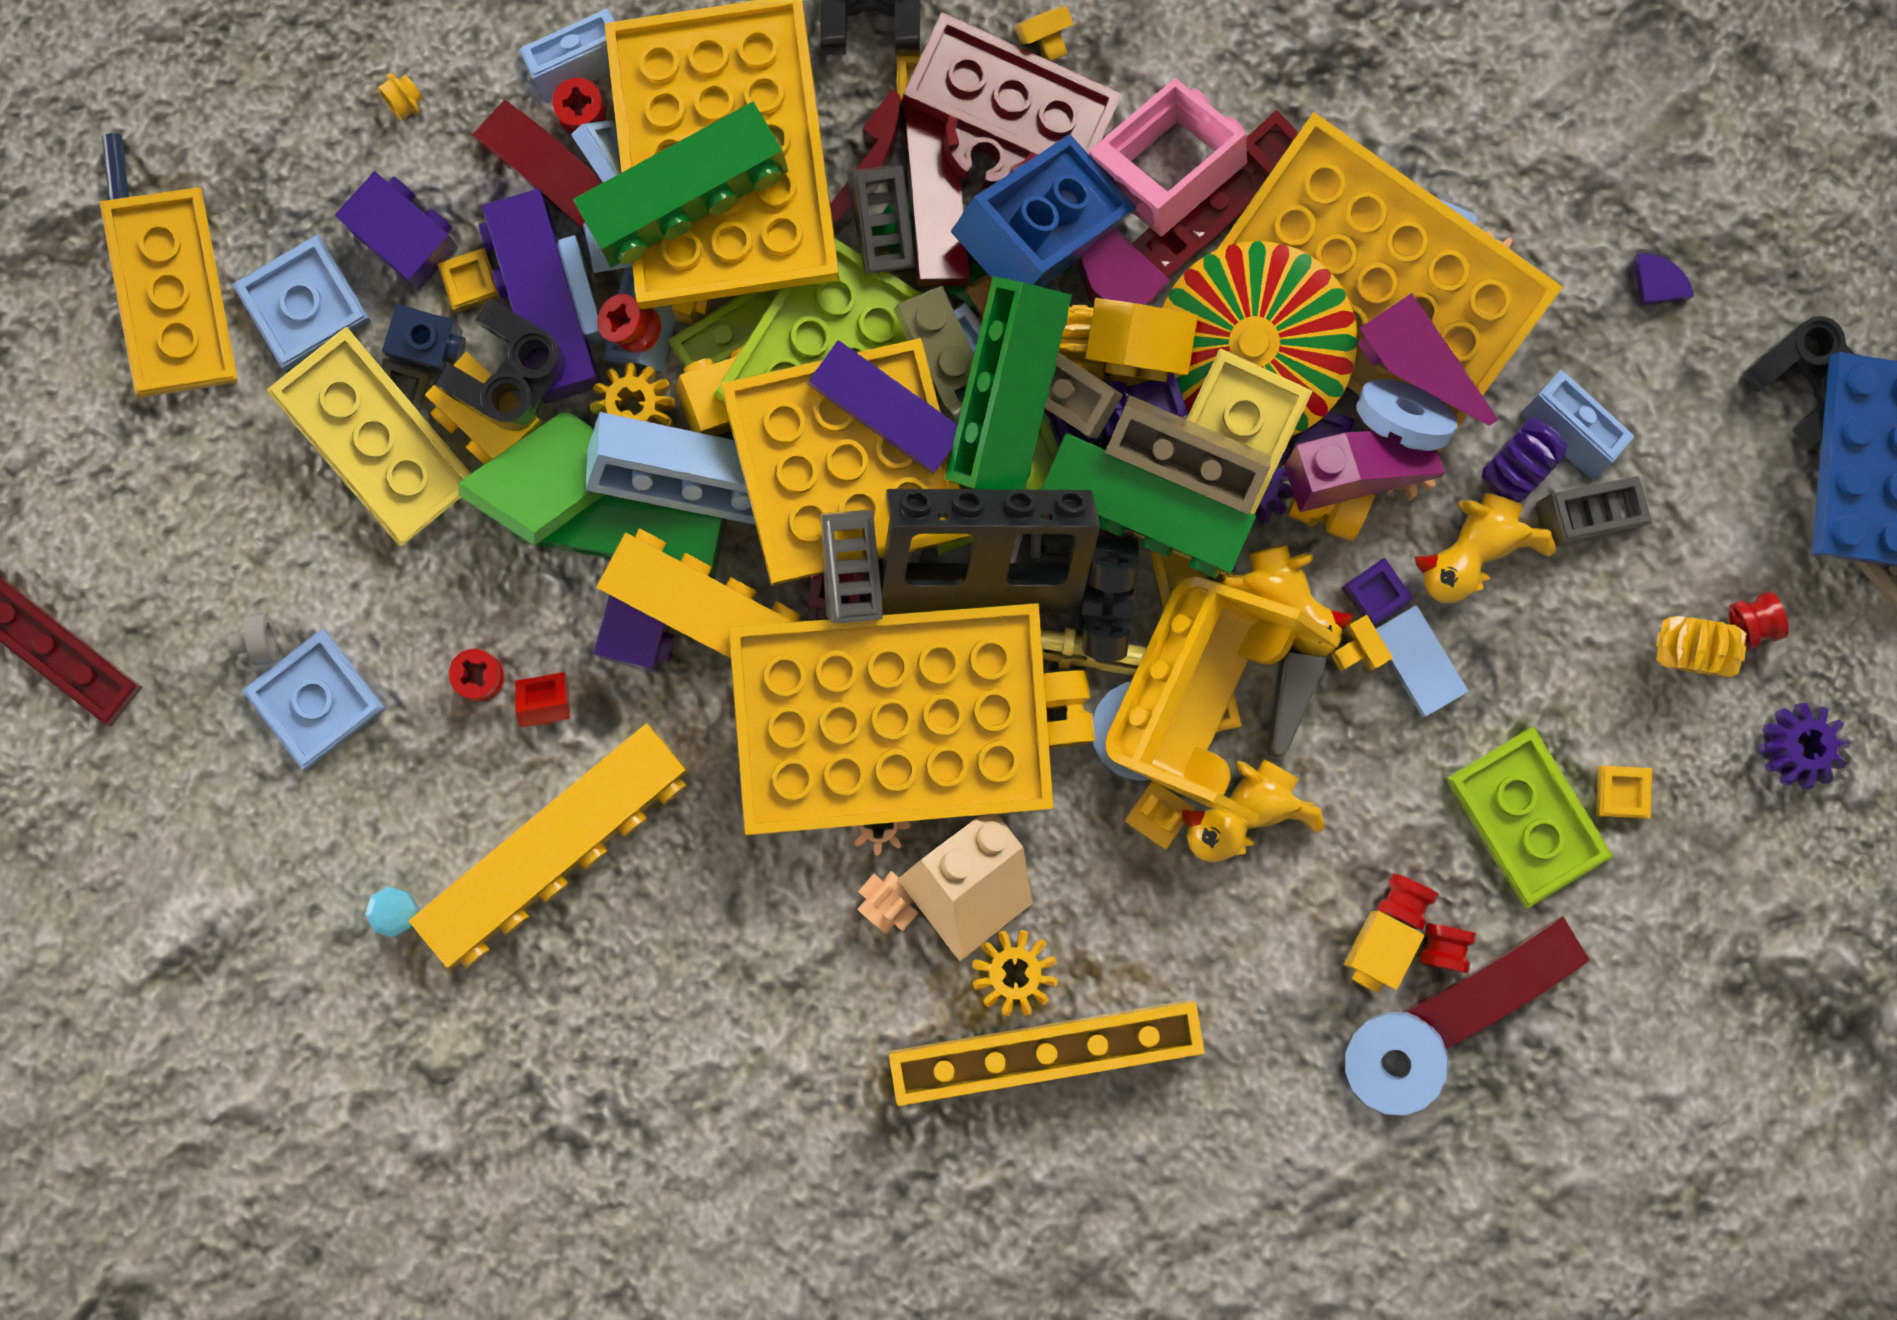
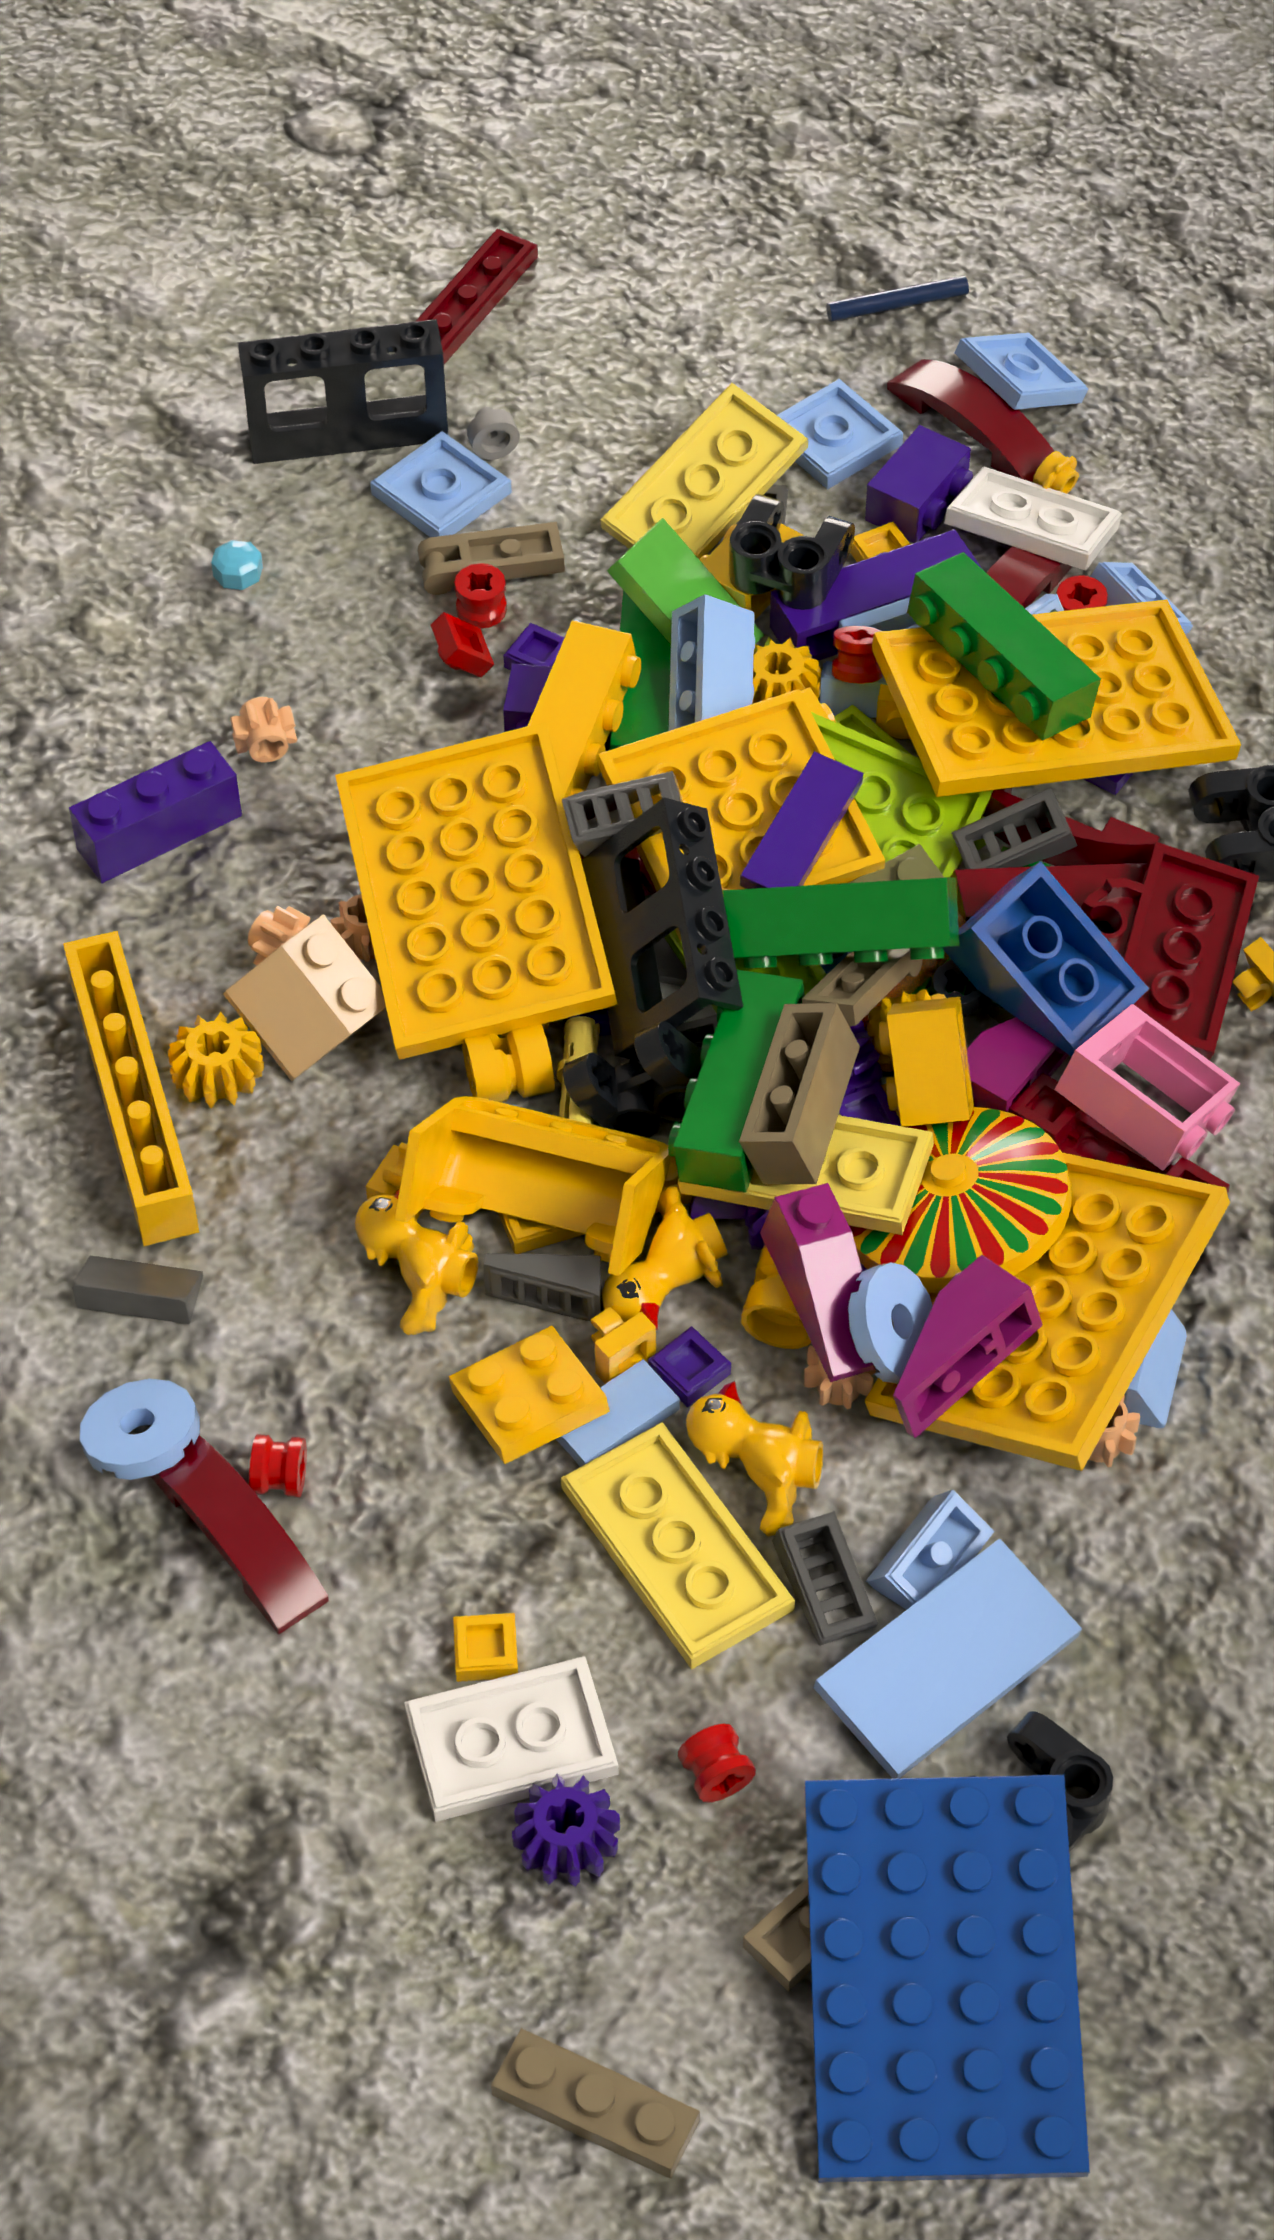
camera: 85 degrees right, 30 degrees down
yellow tile [99,187,238,398] -> none
dark blue brick [382,304,466,375] -> none
yellow brick [408,723,690,969] -> none
yellow brick [1343,911,1425,994] -> none
red wheel [1376,873,1439,931] -> none
lime tile [1445,726,1614,908] -> none
dark purple gear [1482,417,1568,503] -> none
dark purple tile [1633,253,1694,306] -> none
yellow gear [1656,616,1747,677] -> none
none -> dark purple brick [69,741,242,883]
none -> dark grey slope [72,1255,203,1324]
none -> light nougat gear [230,697,297,763]
none -> black window [237,319,448,464]
none -> white tile [404,1656,619,1822]
none -> dark tan plate [417,522,565,595]
none -> yellow plate [448,1325,610,1464]
none -> dark purple tile [503,622,565,670]
none -> light yellow tile [561,1422,795,1670]
none -> light blue tile [813,1538,1082,1779]
none -> dark red slope [887,359,1055,482]
none -> white tile [944,467,1122,571]
none -> light blue tile [954,333,1088,410]

